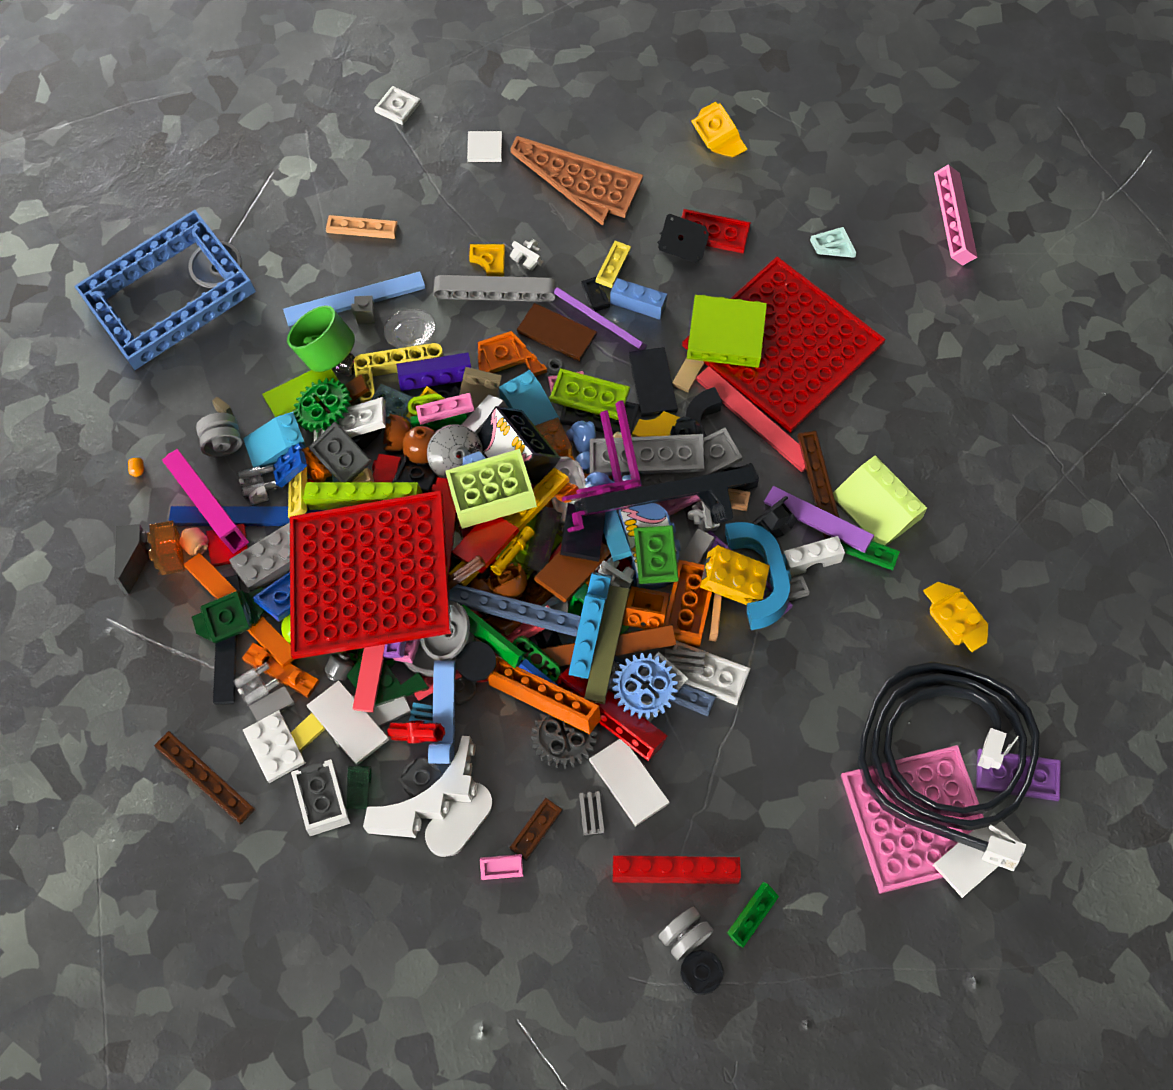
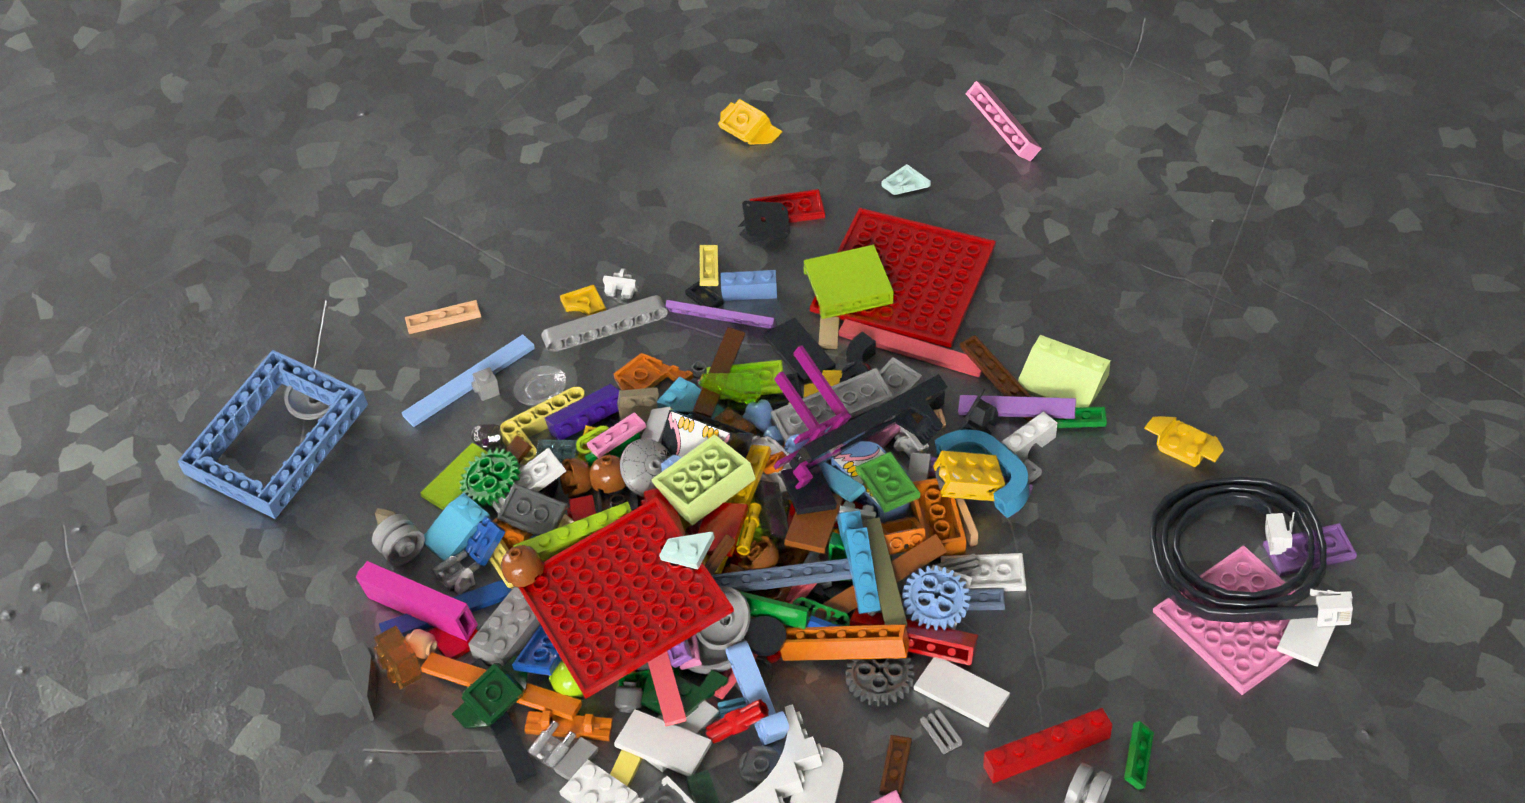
camera: 20 degrees left, 15 degrees down
light orange piece [128,458,144,477] -> none
bright green piece [287,305,355,372] -> none
white tile [374,86,421,125] -> none
white tile [467,131,502,162] -> none
nougat wing [510,136,643,225] -> none
reddish brown tile [517,303,597,362] -> none
none -> dark orange cylinder [501,545,544,587]
none -> light aqua wing [659,532,715,569]
none -> reddish brown tile [693,327,745,418]
none -> clear neon green slope [698,373,762,404]

